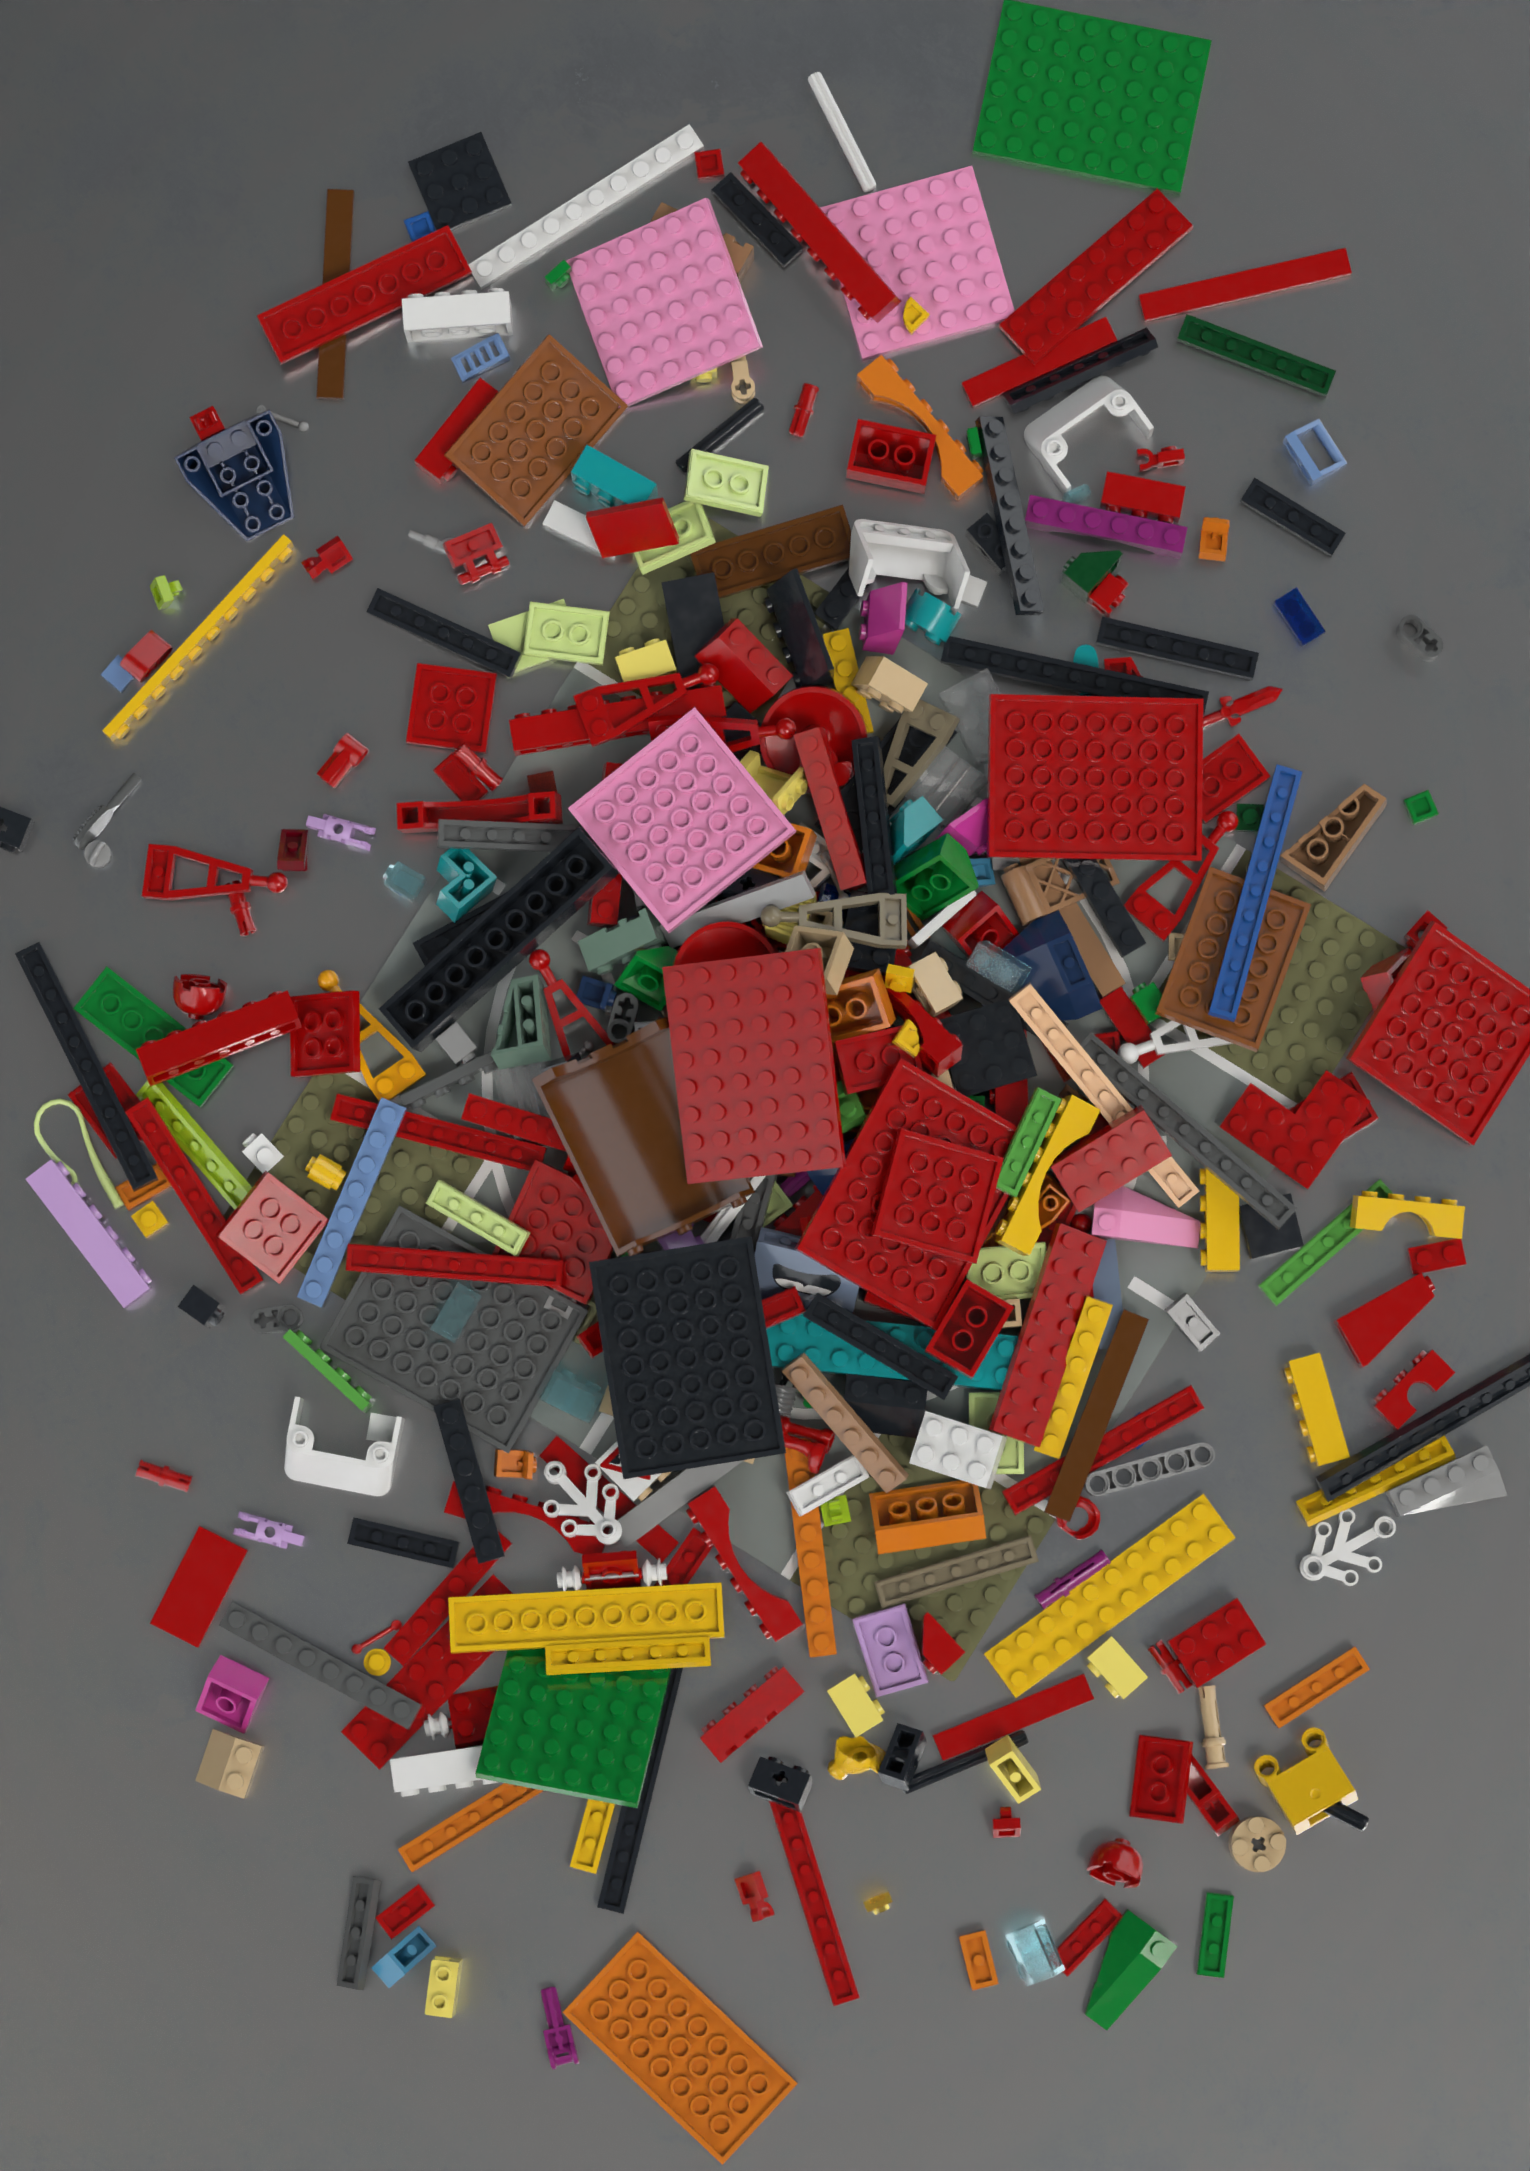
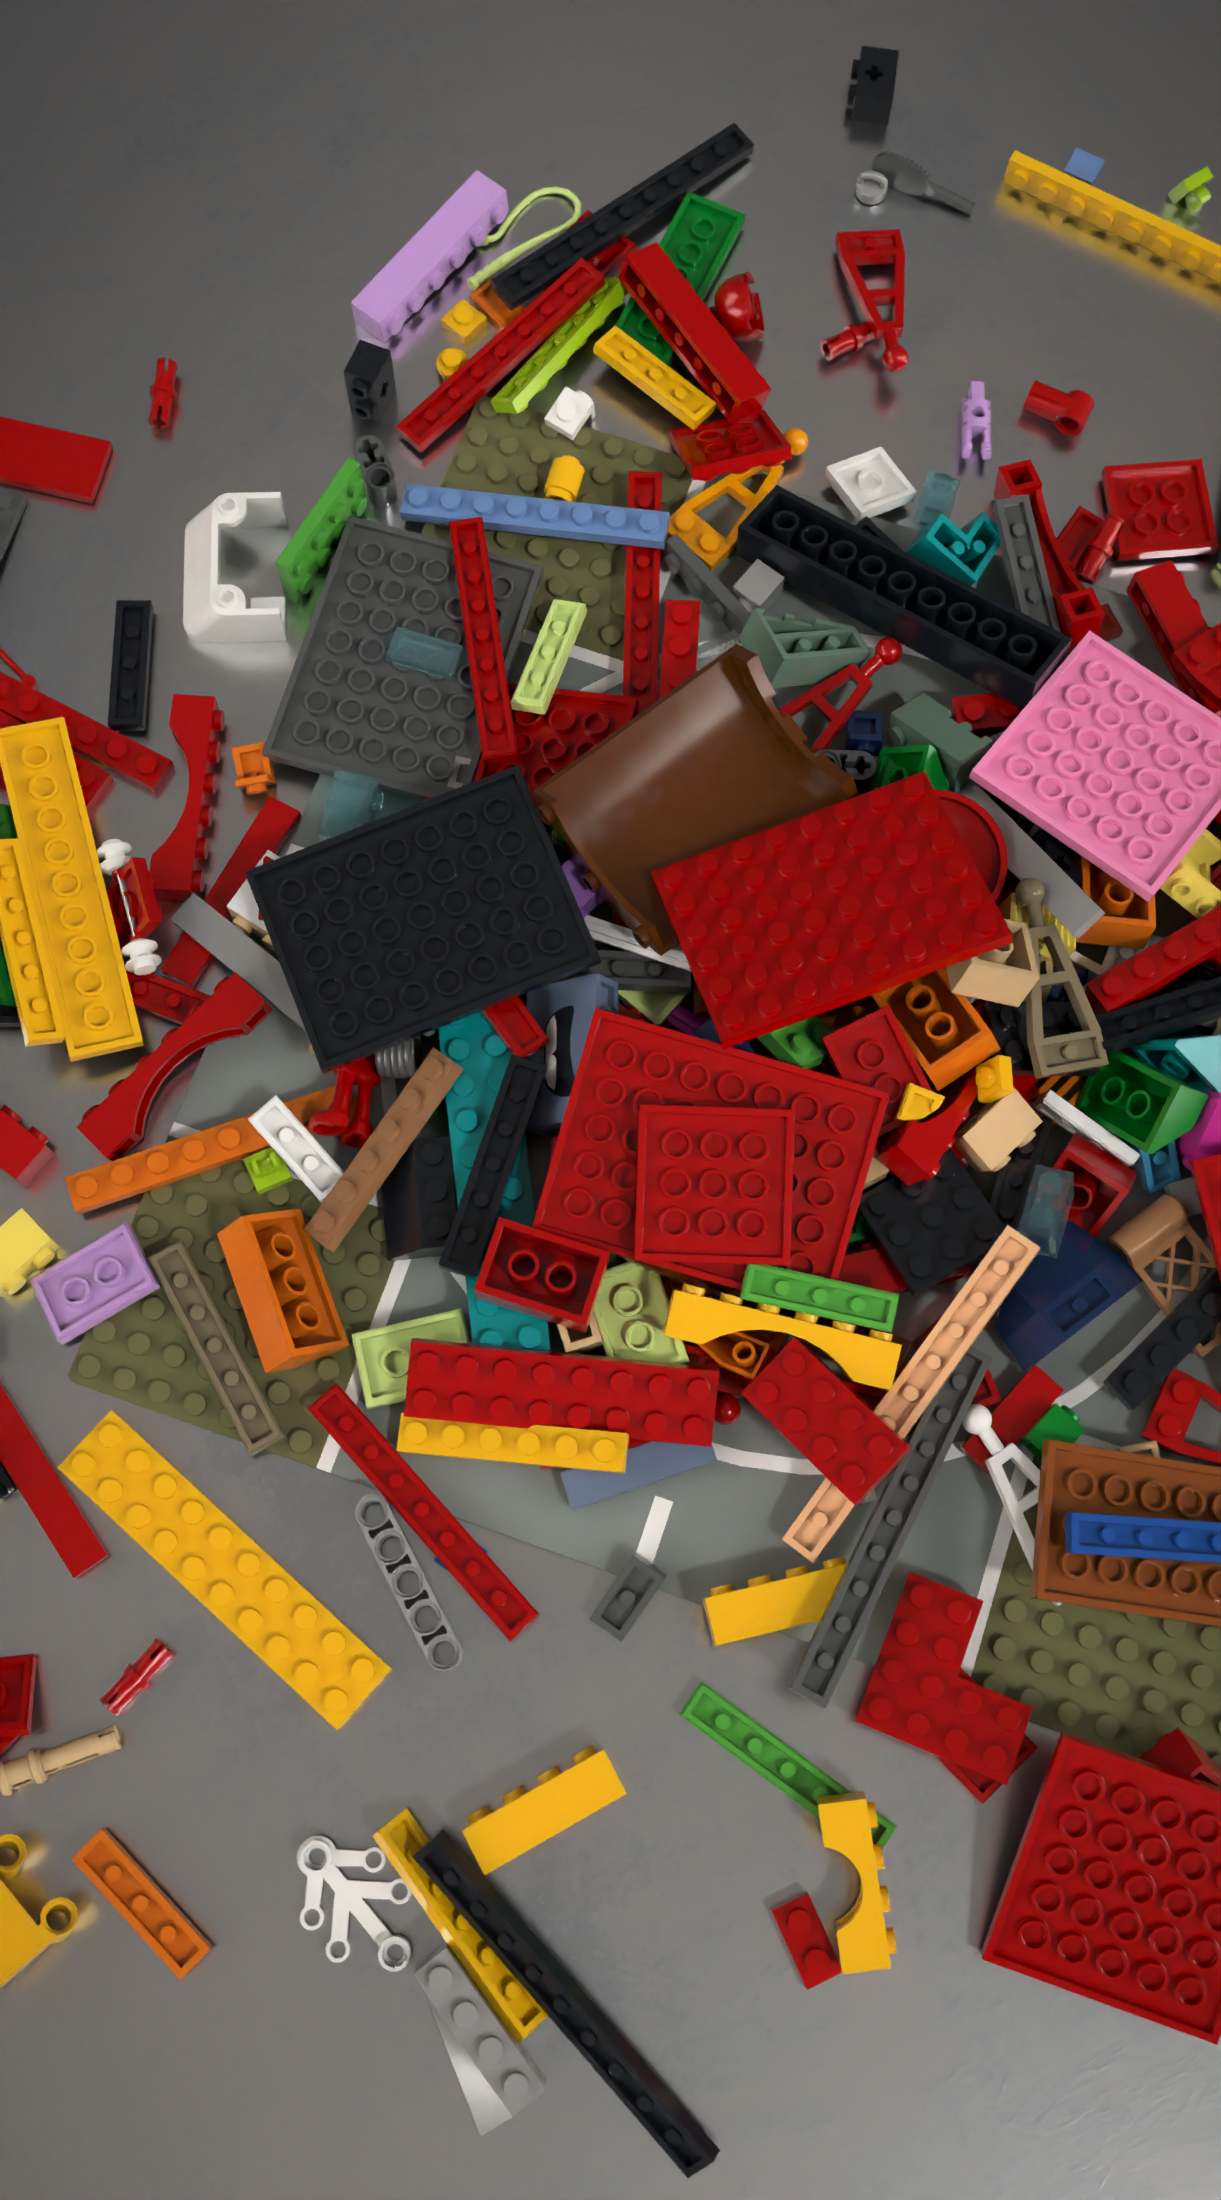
camera: 70 degrees right, 10 degrees down
red beam [120,630,173,683] -> none
plate [216,1171,329,1284] -> none
lavender hinge [233,1511,305,1549] -> none
dark red slope [277,829,308,871] -> none
black plate [434,1399,505,1564] -> none
white plant [543,1461,622,1545] -> none
white brick [909,1411,1007,1489] -> none
red slope [922,1612,965,1675] -> none
medium nougat tile [1019,858,1126,998] -> none
magenta pin [1034,1549,1111,1609] -> none
reddish brown tile [1044,1309,1149,1522] -> none
red piece [1056,1496,1100,1539] -> none
light yellow brick [1086,1636,1148,1699] -> none
bright pink wedge [1090,1186,1201,1249] -> none
red brick [1166,1598,1266,1688] -> none
black tile [1239,1193,1304,1259] -> none
red slope [1334,1273,1435,1369] -> none
red arch [1372,1349,1456,1431] -> none
none -> yellow plate [436,348,468,380]
none -> yellow plate [593,325,716,430]
none -> white plate [824,447,917,522]

